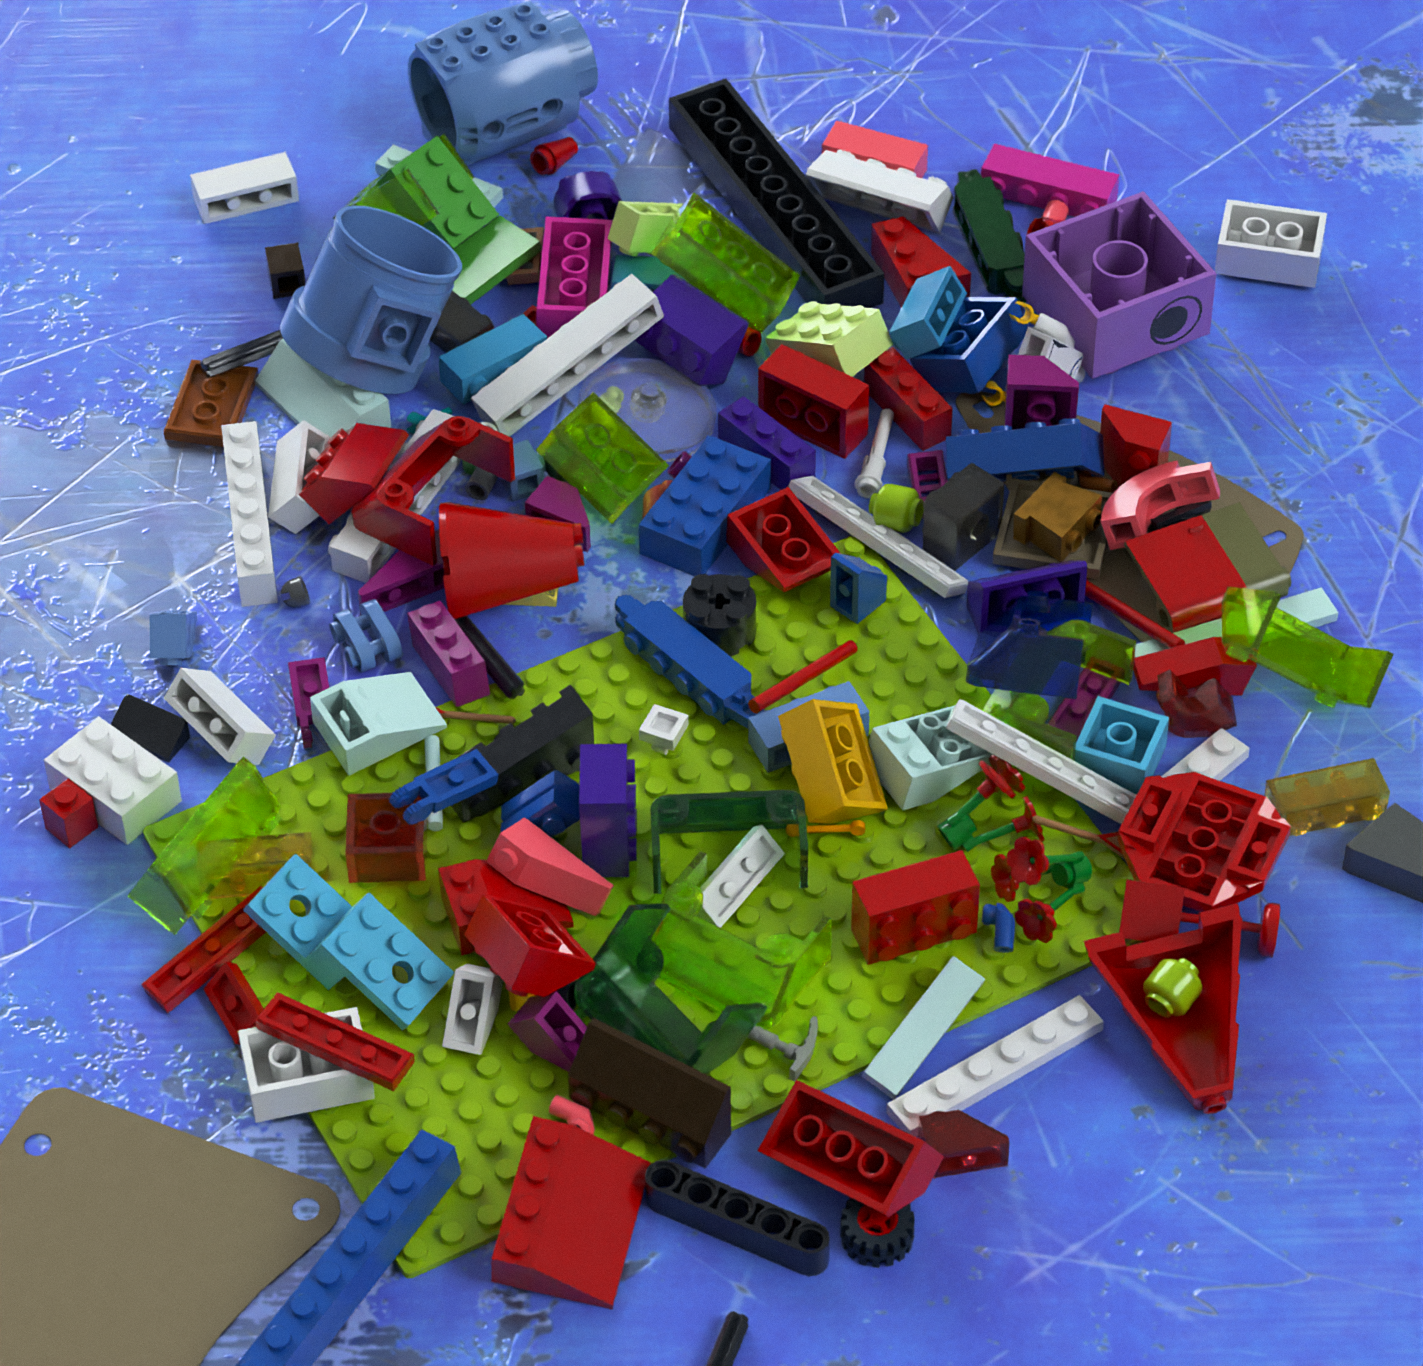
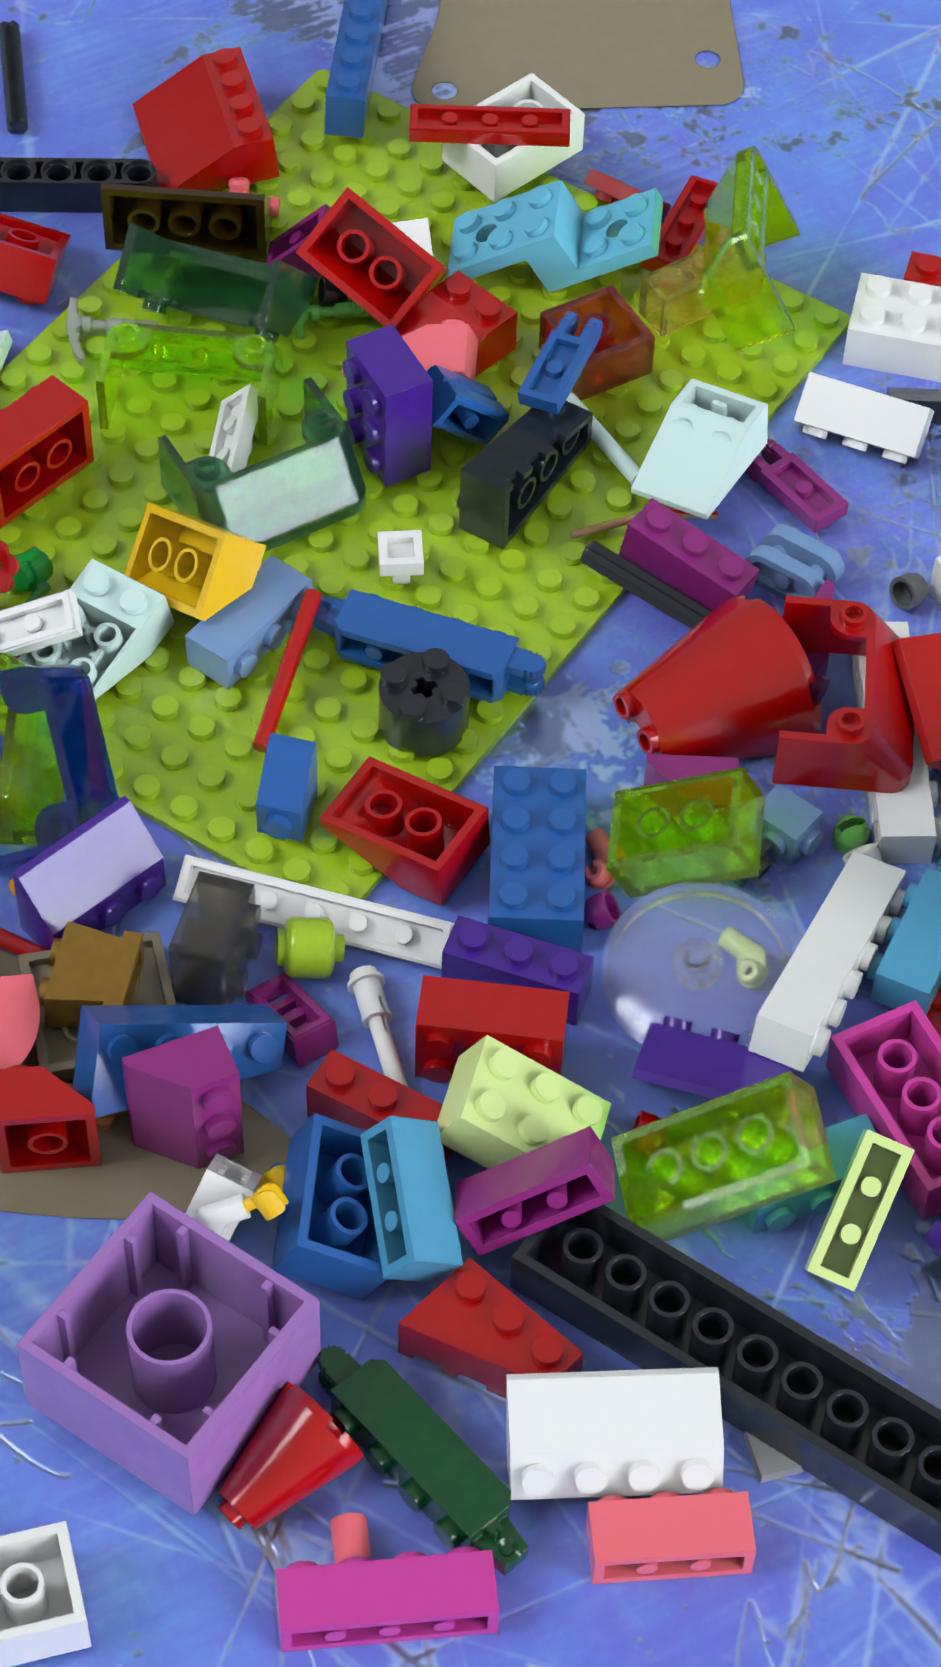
camera: 150 degrees right, 5 degrees up
dark grey hinge [465,467,498,500] -> none
none -> magenta brick [454,1126,615,1256]

